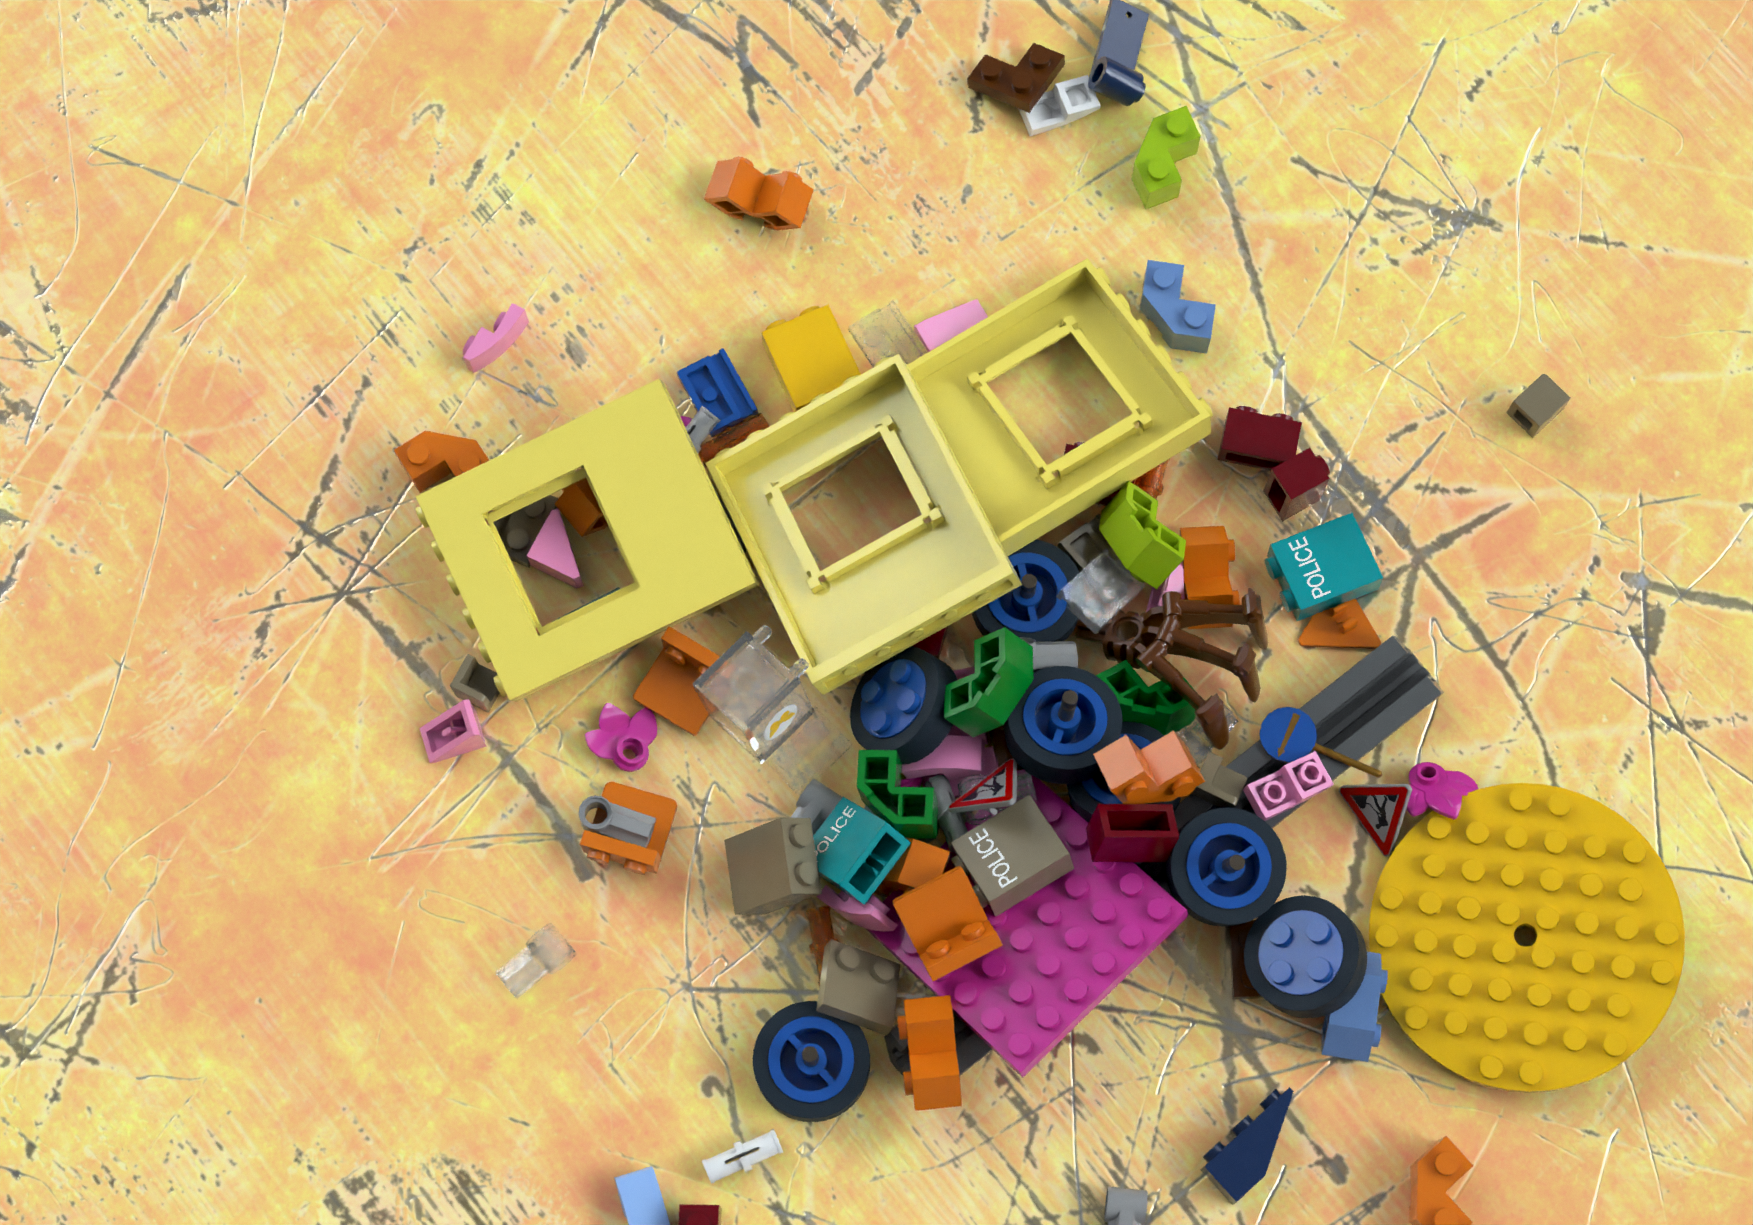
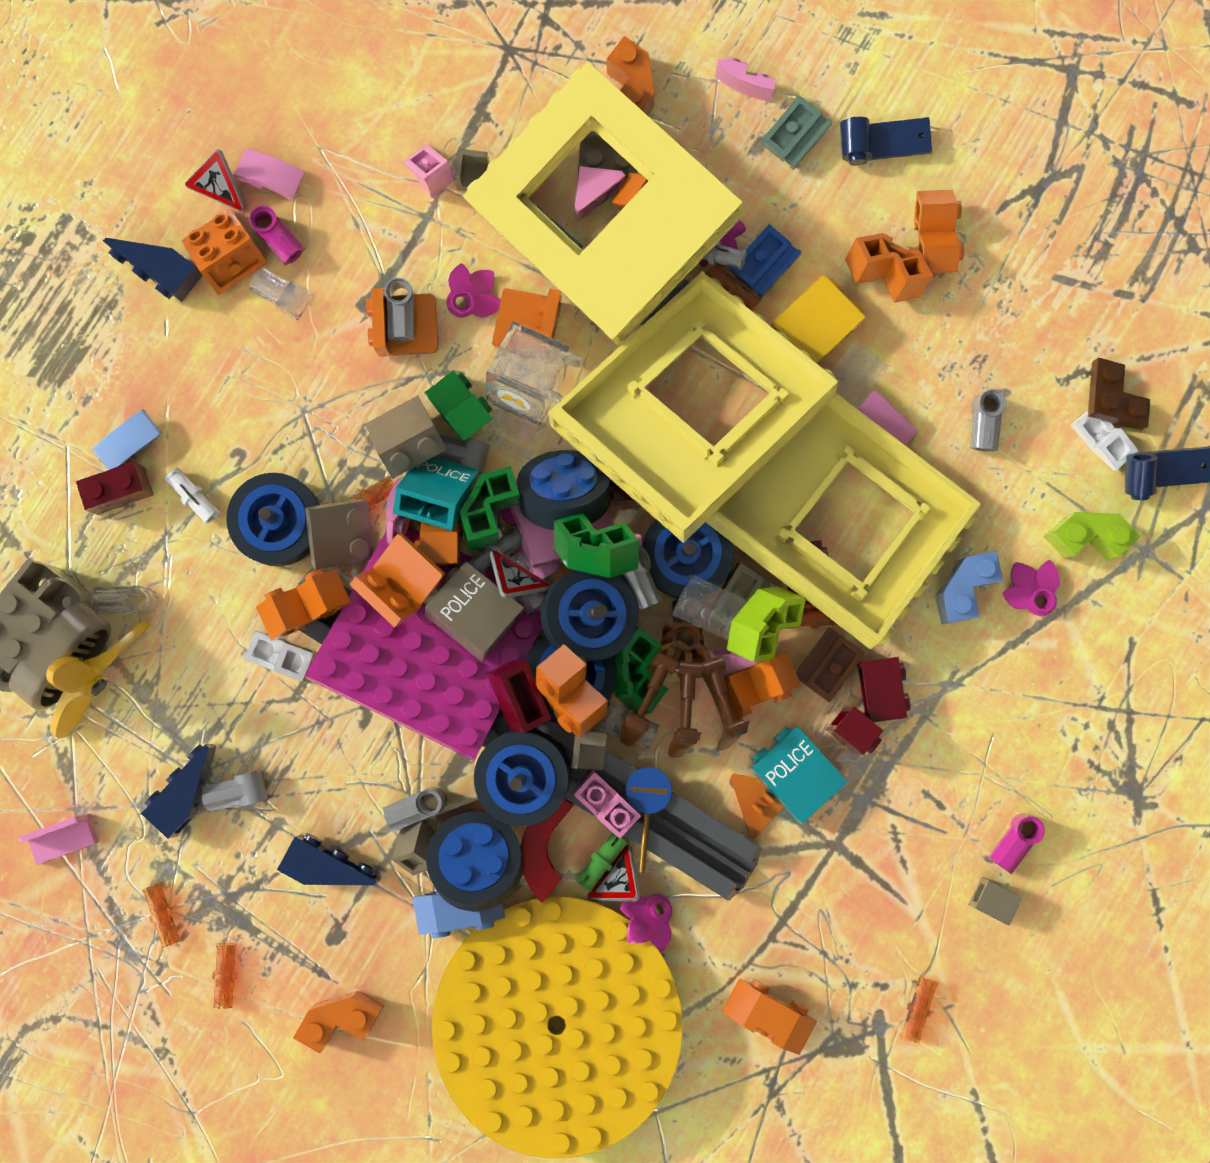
camera: 70 degrees right, 10 degrees up
none -> dark blue slope [103,237,203,302]
none -> orange bracket [182,209,268,296]
none -> piece [185,149,245,211]
none -> bright pink slope [234,149,305,200]
none -> white slope [244,631,313,682]
none -> dark pink piece [249,205,305,266]
none -> light grey piece [383,787,447,832]
none -> dark tan panel [392,821,436,875]
none -> green brick [424,370,493,441]
none -> red arch [521,798,574,903]
none -> bright green pin [575,832,628,892]
none -> orange brick [722,978,817,1055]
none -> sand green plate [761,95,832,170]
none -> reddish brown plate [796,627,865,702]
none -> dark blue door [840,117,932,166]
none -> orange brick [845,233,933,303]
none -> clear orange pin [900,976,938,1044]
none -> light grey piece [970,389,1006,452]
none -> dark pink piece [988,813,1045,875]
none -> dark pink plate [1003,560,1060,616]

